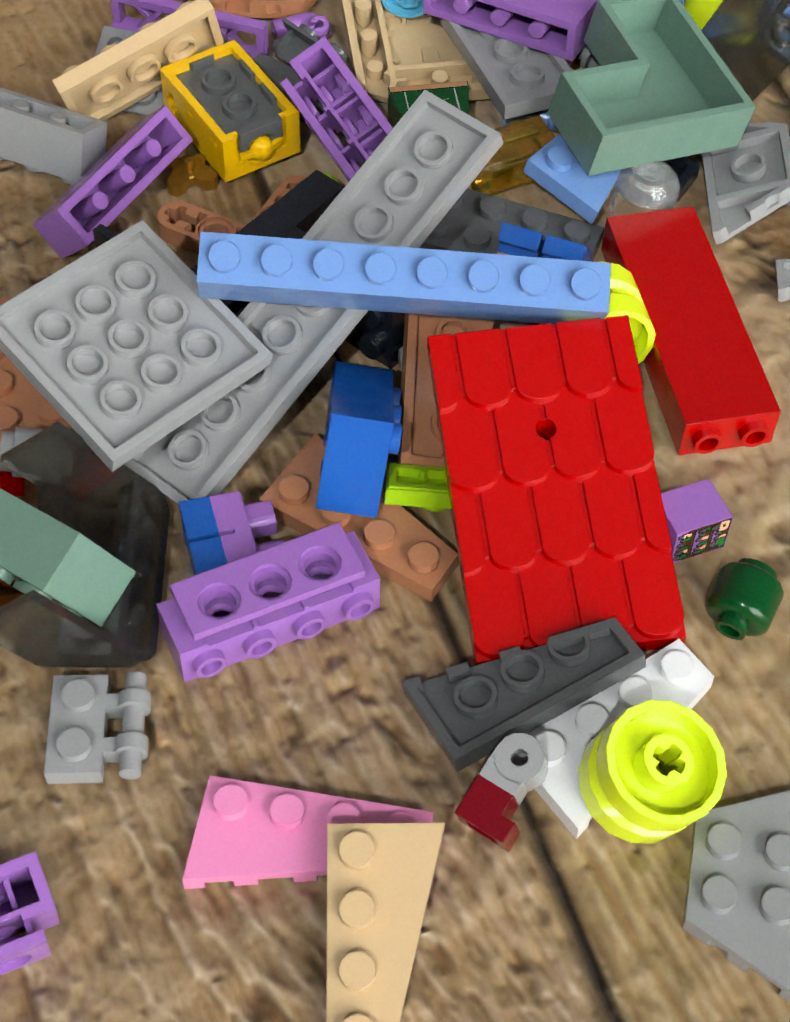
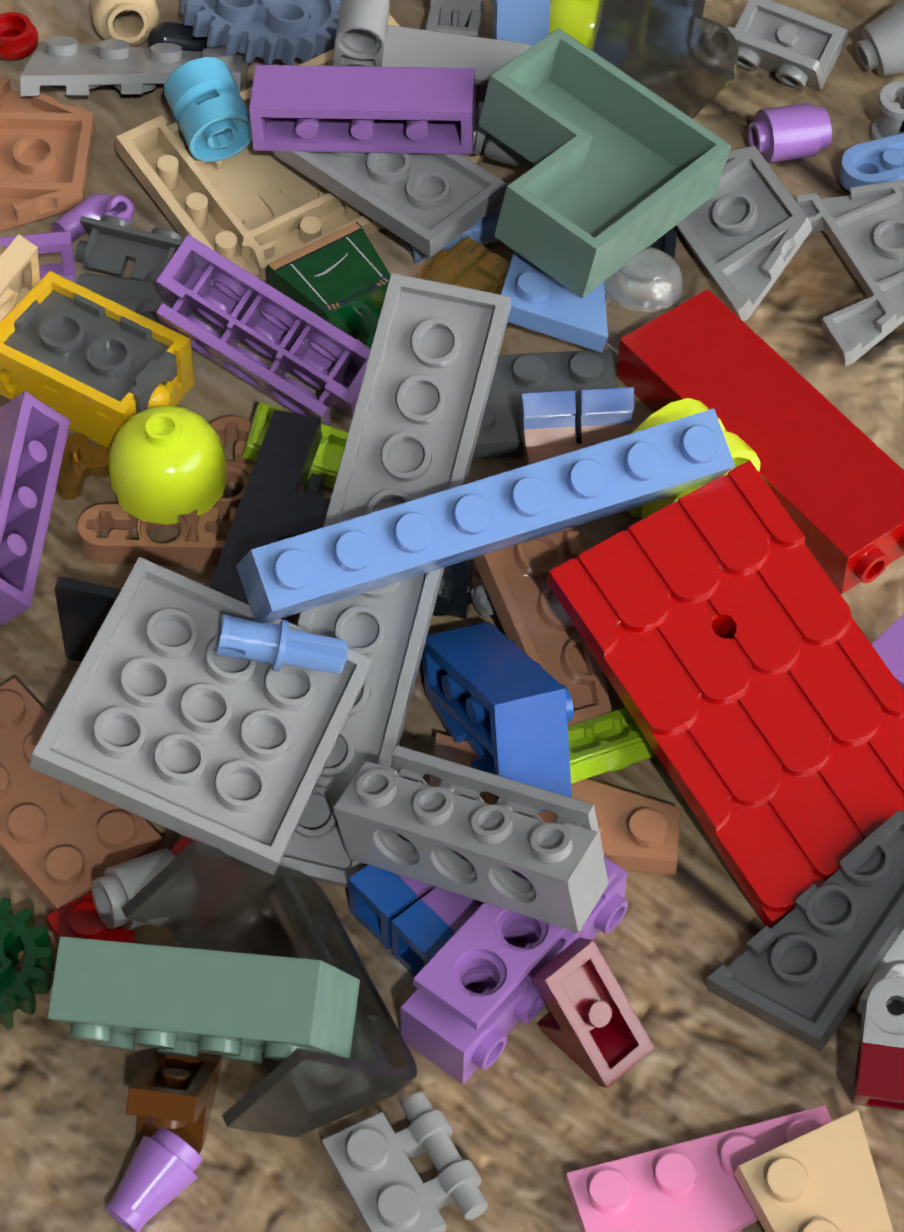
camera: 25 degrees left, 0 degrees up
none -> neon yellow cylinder [108,405,228,525]
none -> medium blue axle [215,614,348,674]
none -> light grey brick [333,745,609,933]
none -> slope [531,937,655,1088]

